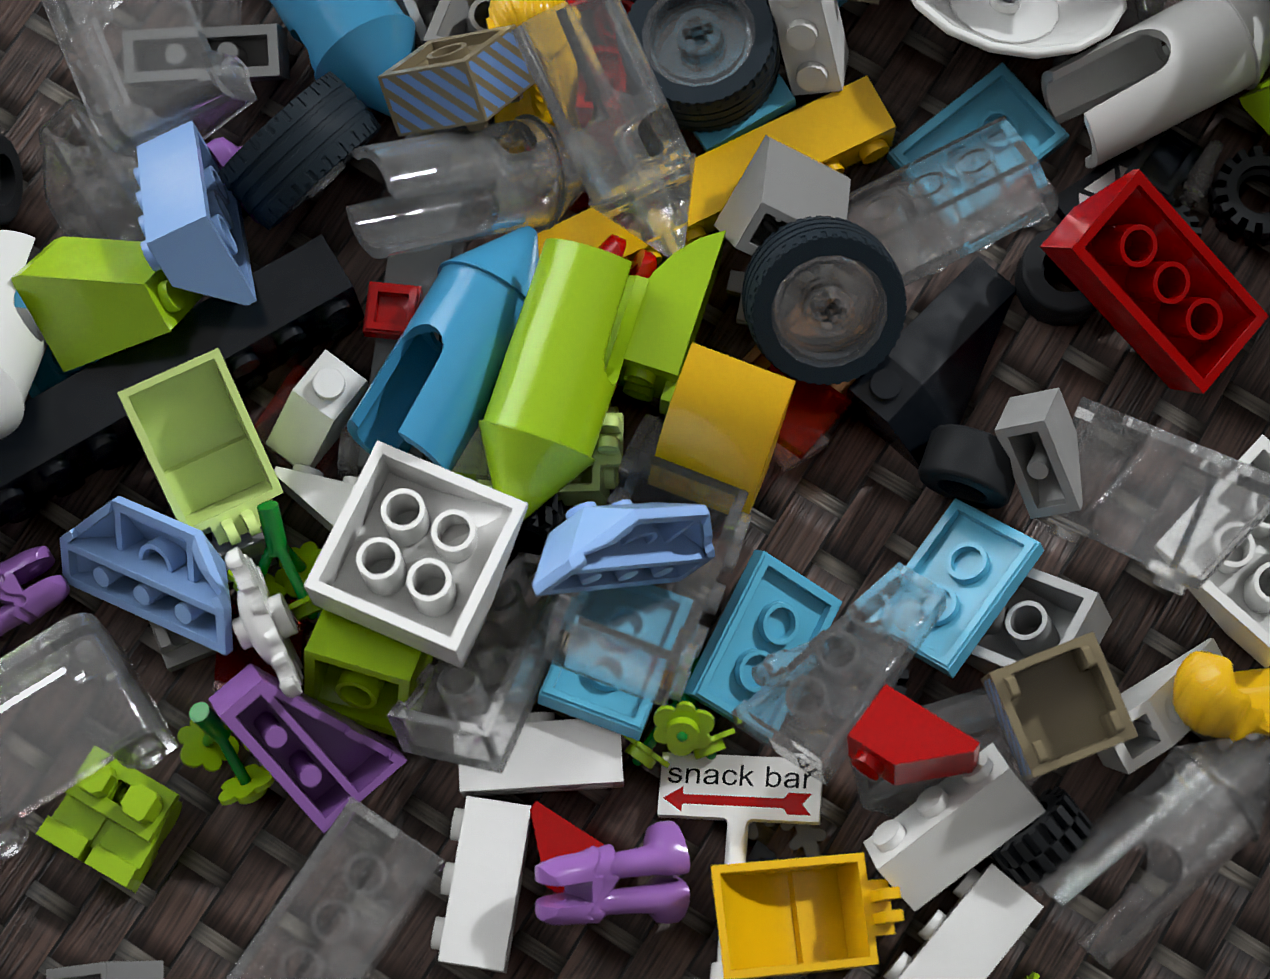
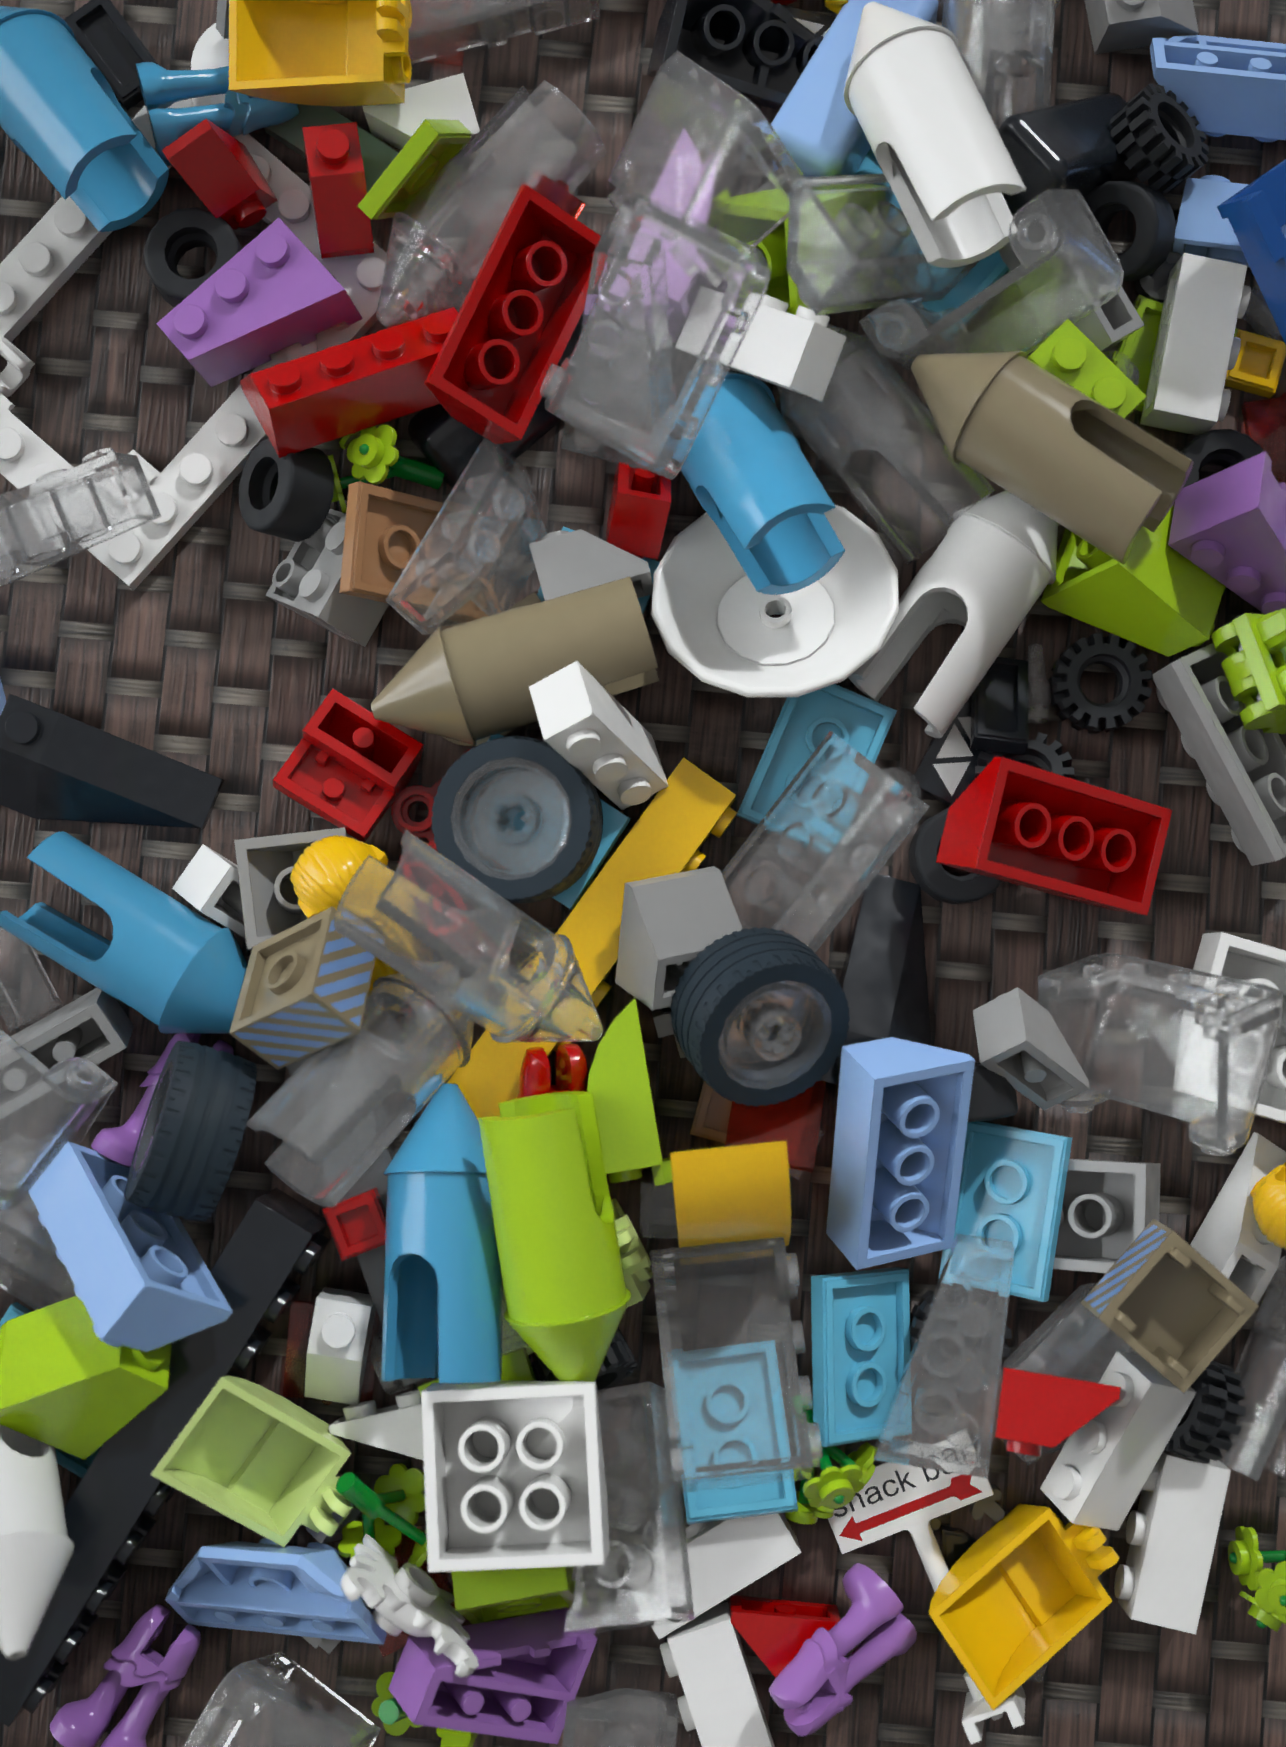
camera: 30 degrees left, 10 degrees up
light blue wedge [532,499,716,596] -> none
clear piece [751,639,822,686] -> none
none -> light blue slope [826,1037,975,1270]

